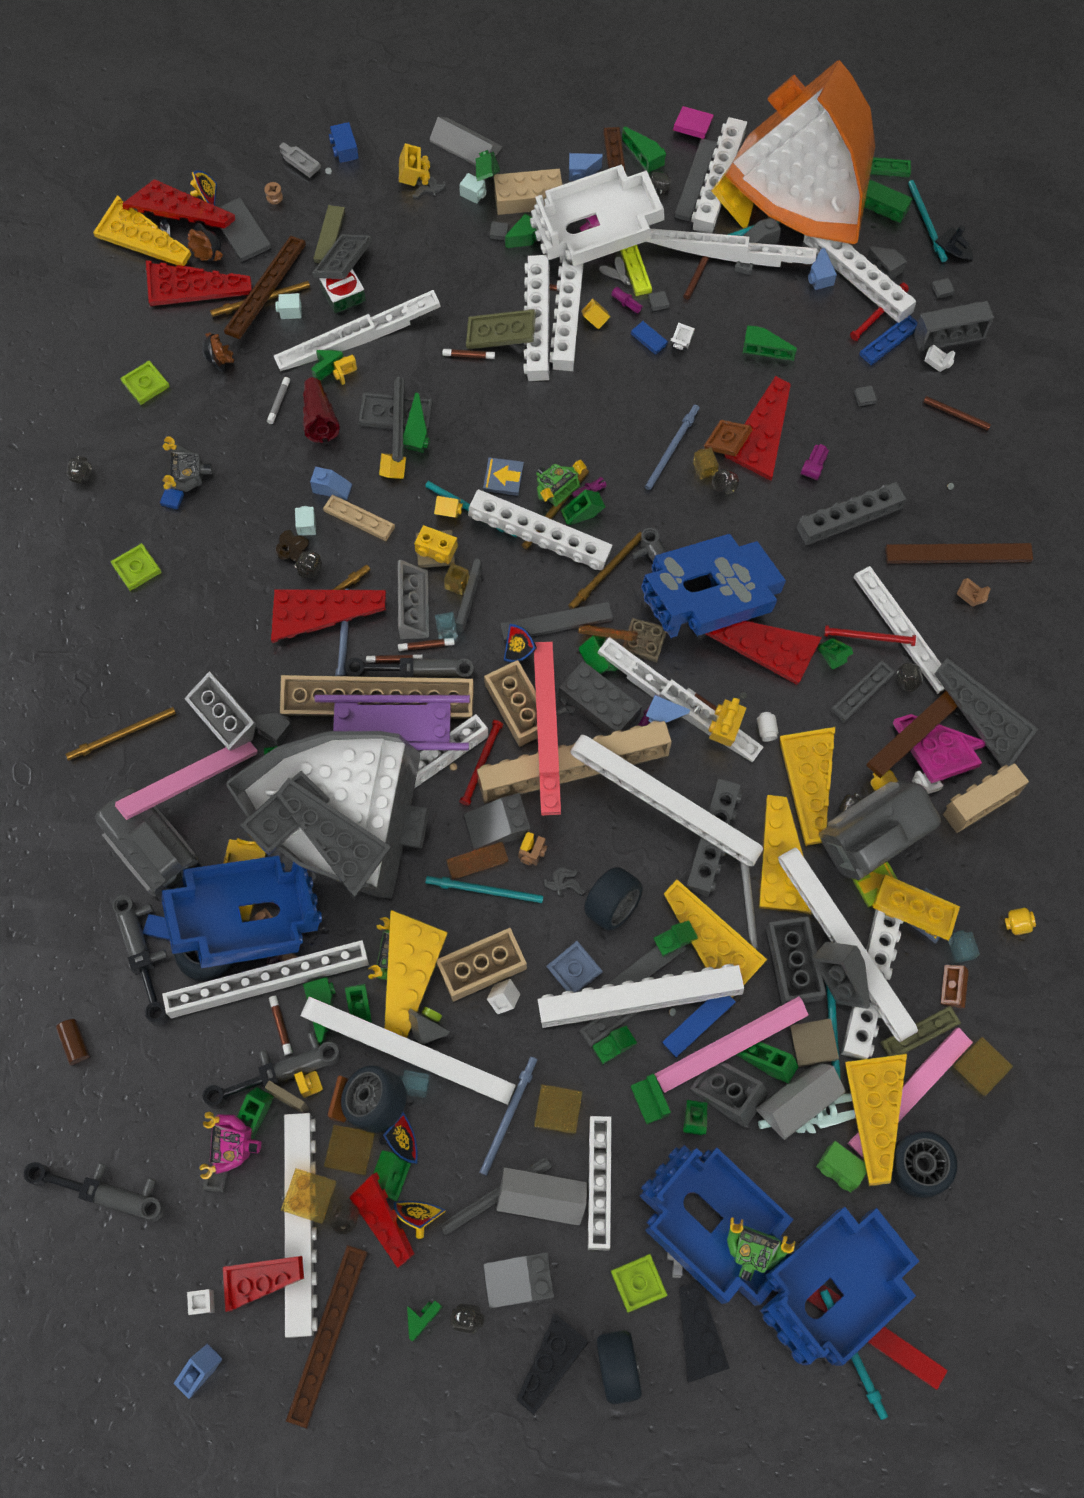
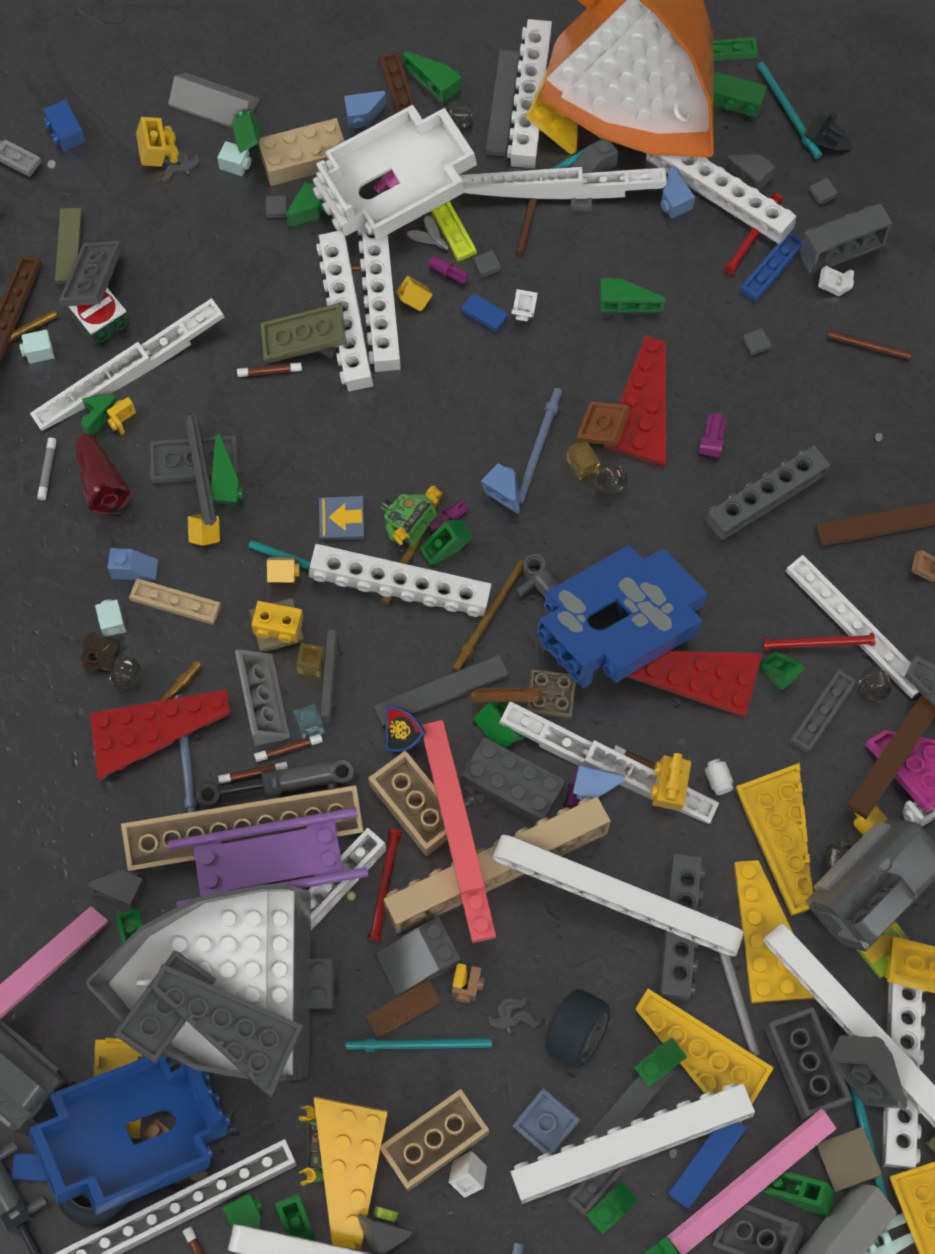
camera: 10 degrees left, 0 degrees up
light grey slope [184,671,256,751] -> none
dark pink tile [673,106,714,139] -> none
none -> medium blue slope [481,463,520,513]

